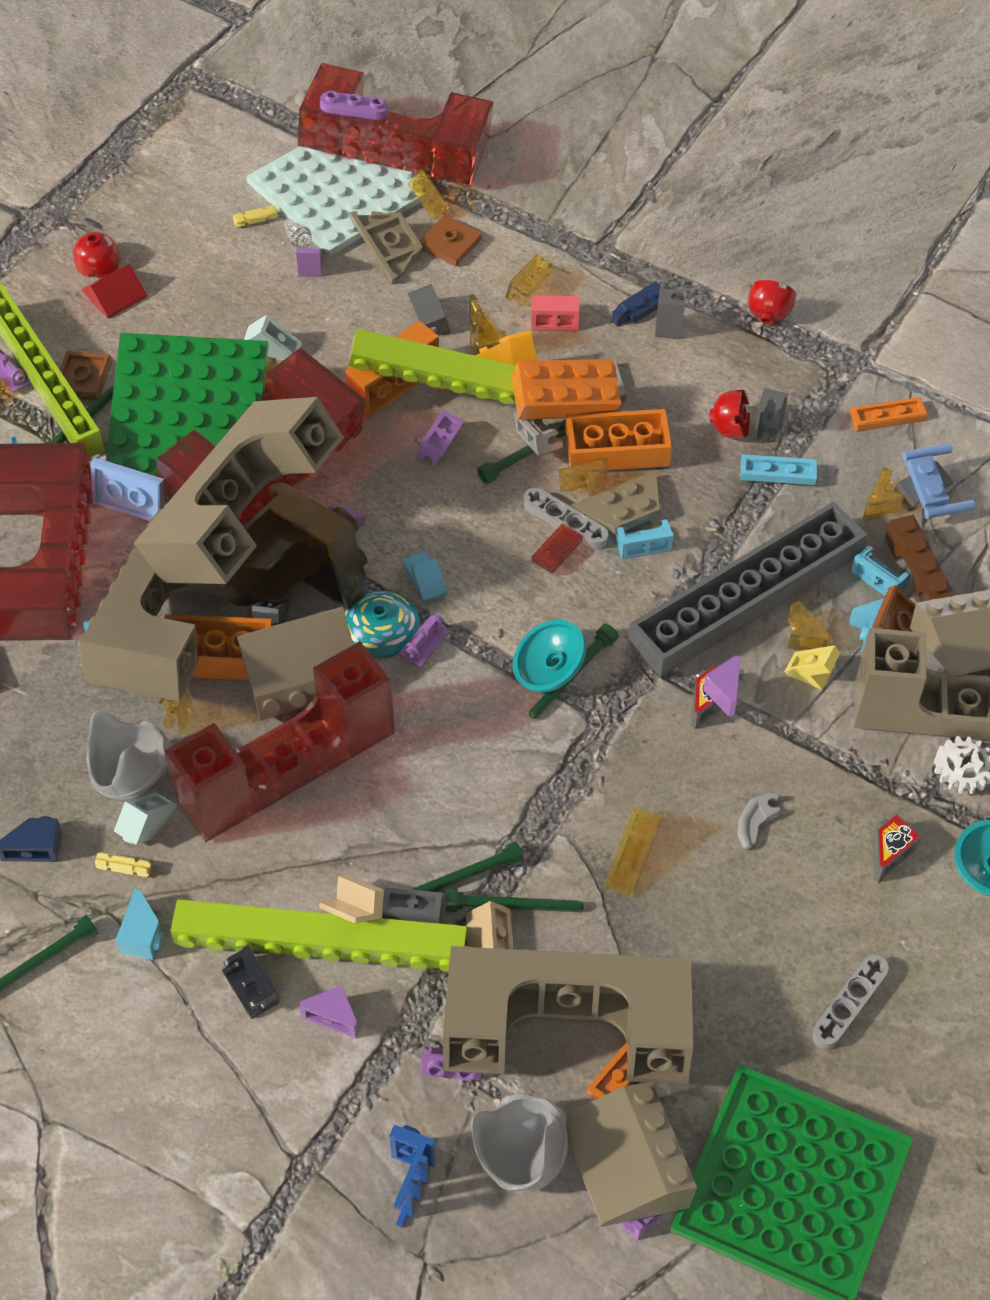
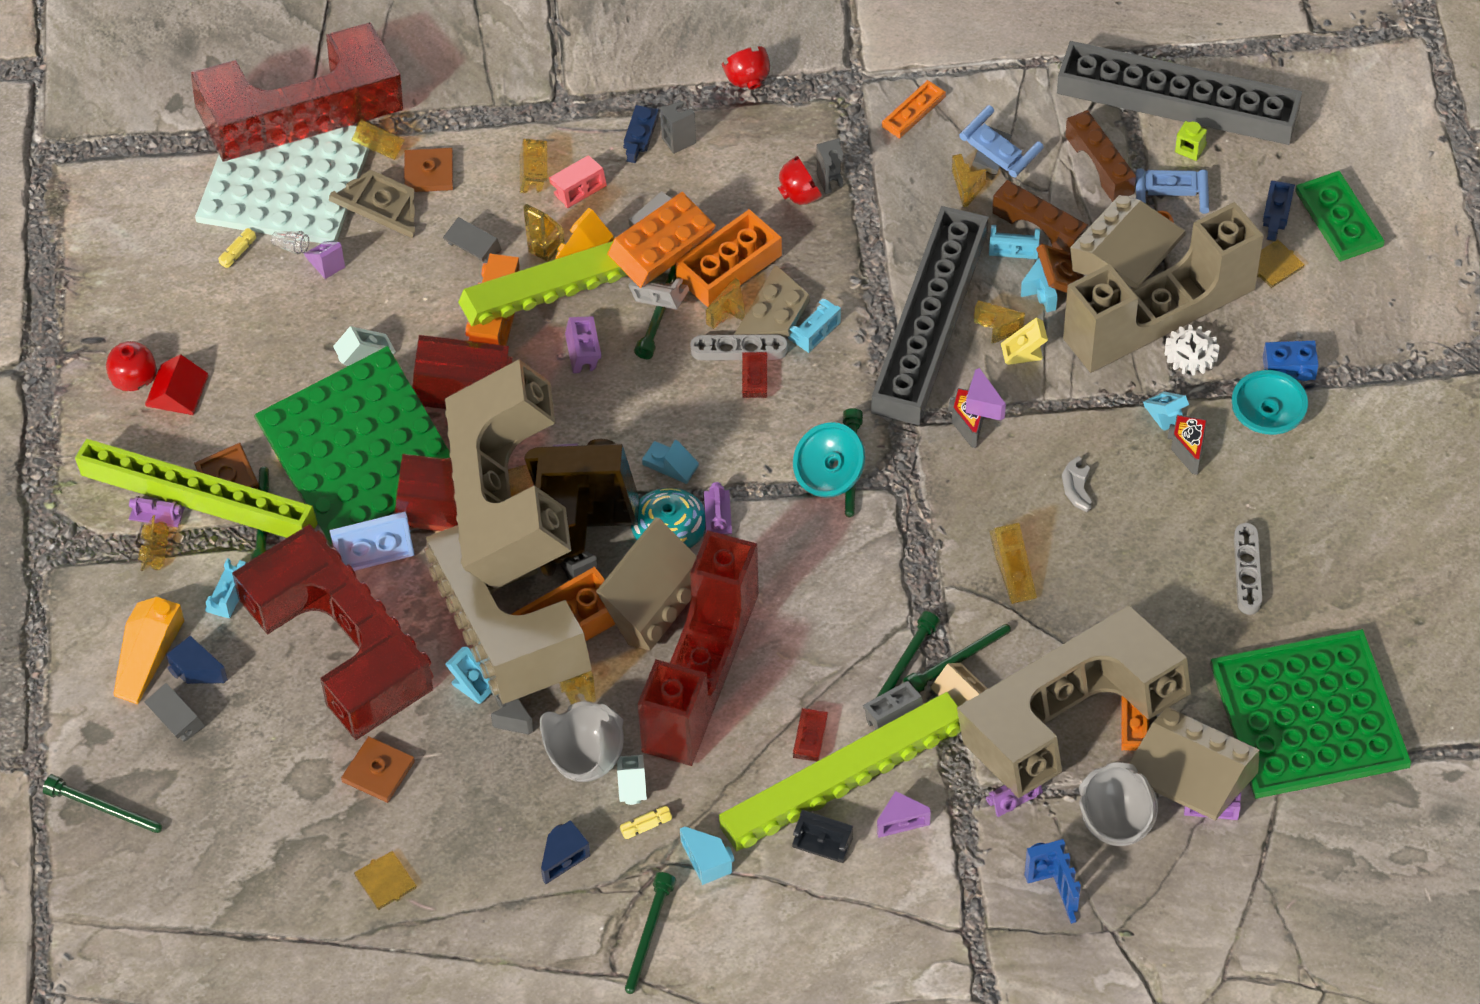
camera: 35 degrees left, 0 degrees up
tan panel [319,875,384,923] -> none
medium lavender plate [320,91,388,120] -> none
medium azure plate [740,454,817,485] -> none
none -> dark grey slope [491,695,533,735]
none -> clear red plate [793,708,828,762]
none -> medium azure slope [1143,392,1189,430]

